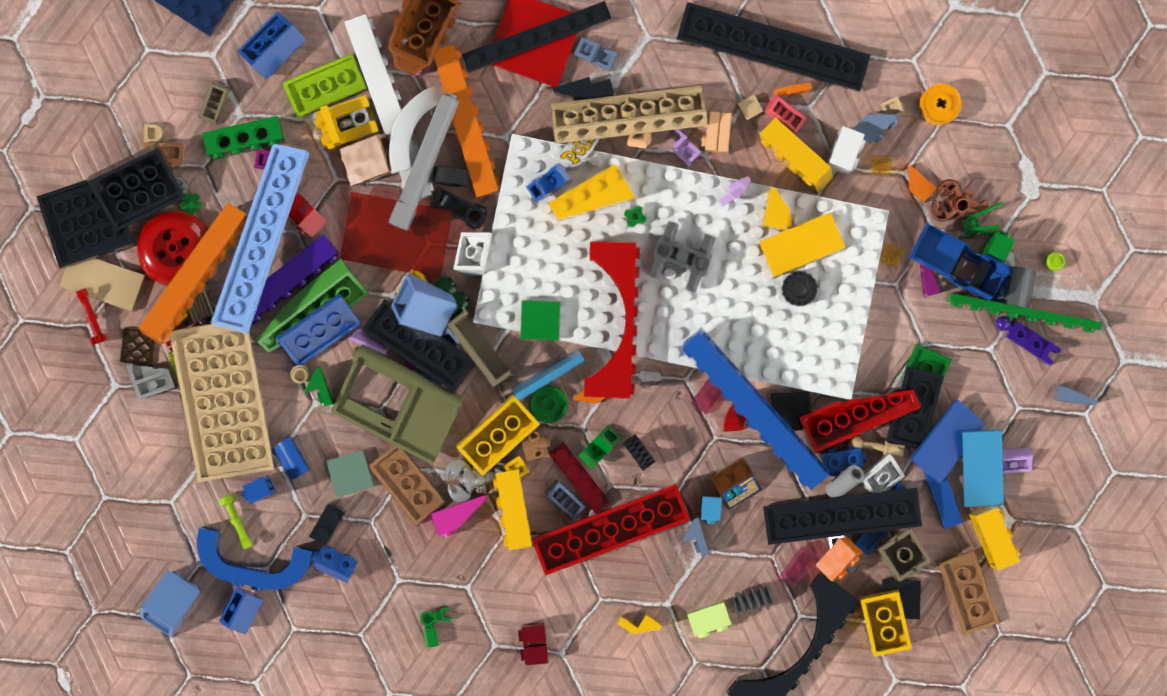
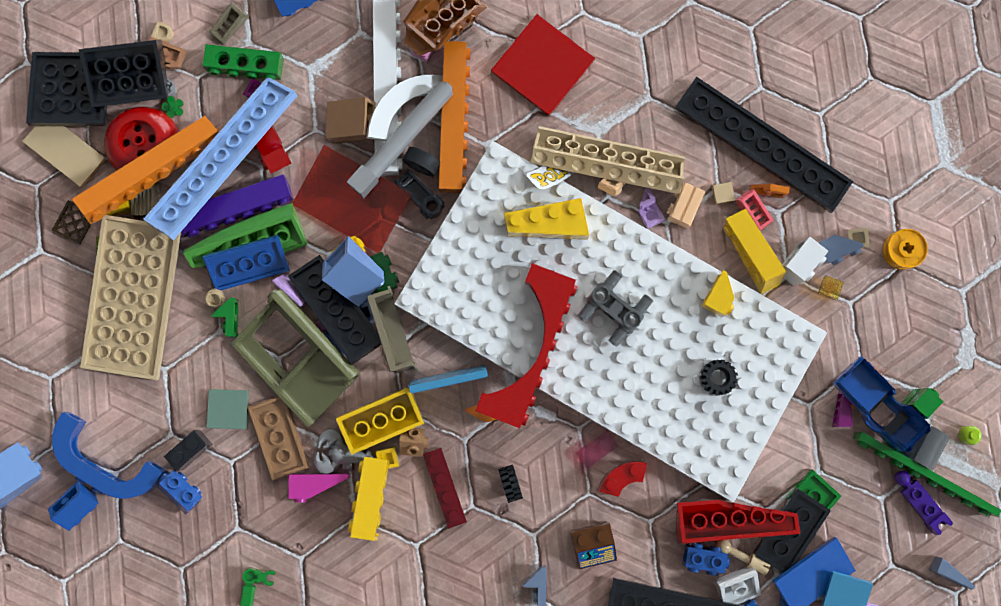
camera: 20 degrees right, 5 degrees down
red piece [76,288,108,345] -> none
light grey wing [126,364,176,400] -> none
lime piece [219,493,253,549] -> none
blue brick [241,475,277,504] -> none
blue brick [272,437,311,481] -> none
lime tile [283,53,368,118] -> none
yellow brick [314,95,380,151] -> none
white slope [453,233,492,276] -> none
black plate [462,1,612,73] -> none
green tile [520,300,560,341] -> none
blue brick [526,163,570,203] -> none
green tile [530,385,568,423] -> none
red brick [531,483,690,576] -> none
sand blue slope [544,480,586,521] -> none
black slope [553,77,614,100] -> none
sand blue slope [574,37,619,72] -> none
green slope [578,425,622,469] -> none
green plate [624,205,646,228] -> none
blue brick [682,328,829,490] -> none
dark azure brick [700,496,722,524] -> none
lavender slope [718,176,751,206] -> none
yellow tile [759,212,846,278] -> none
black tile [771,392,811,431] -> none
light grey brick [826,465,864,498] -> none
clear yellow plate [879,243,904,268] -> none
orange tile [907,165,936,203] -> none
copper animal [931,179,989,222] -> none
green plant [963,202,1004,236] -> none

